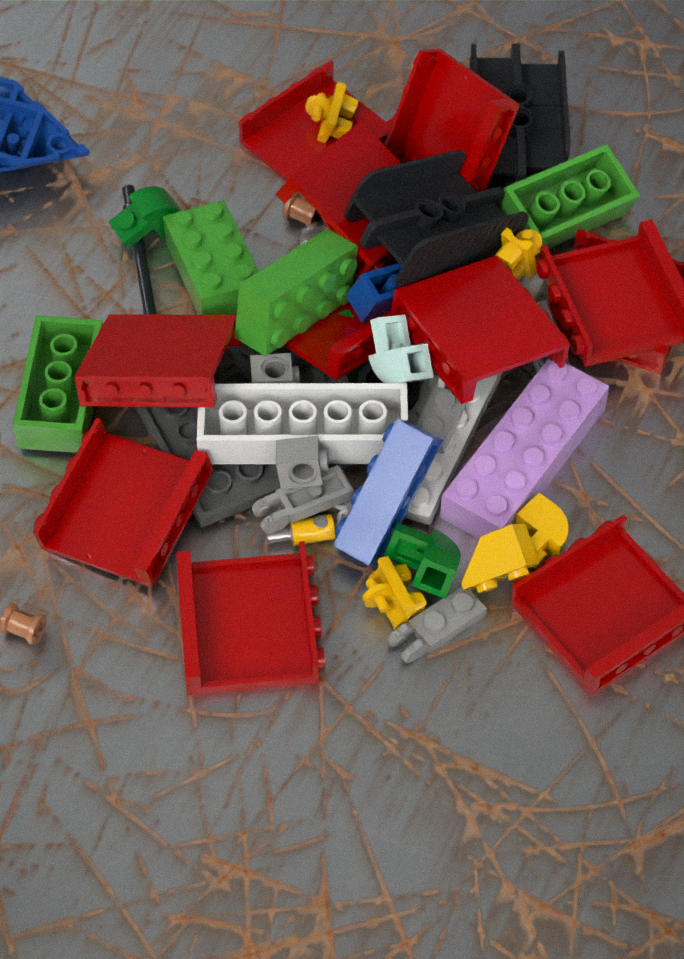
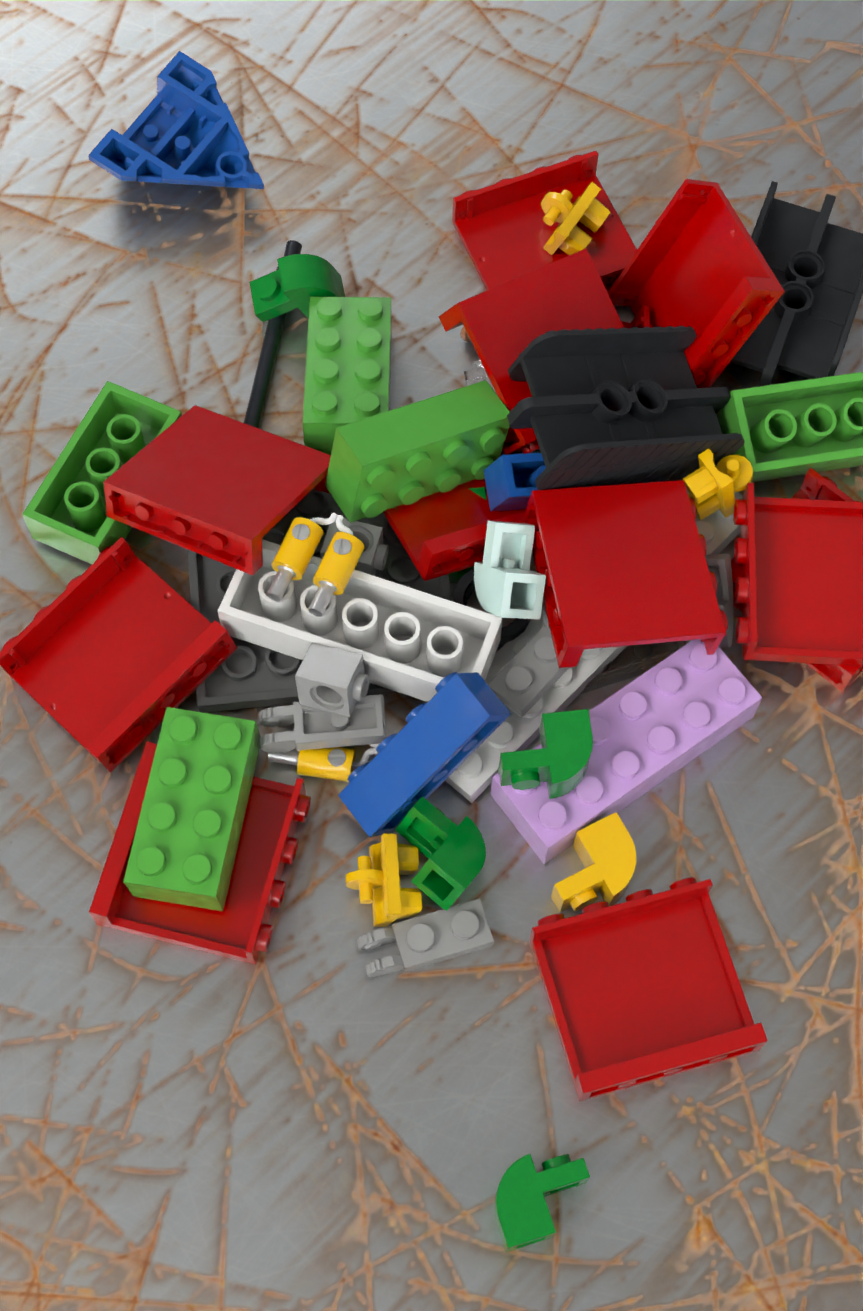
camera: 20 degrees right, 10 degrees up
yellow slope [461,524,539,594] -> none
none -> bright green brick [123,707,261,911]
none -> yellow piece [267,513,365,617]
none -> green brick [494,1154,590,1253]
none -> green brick [498,709,593,799]

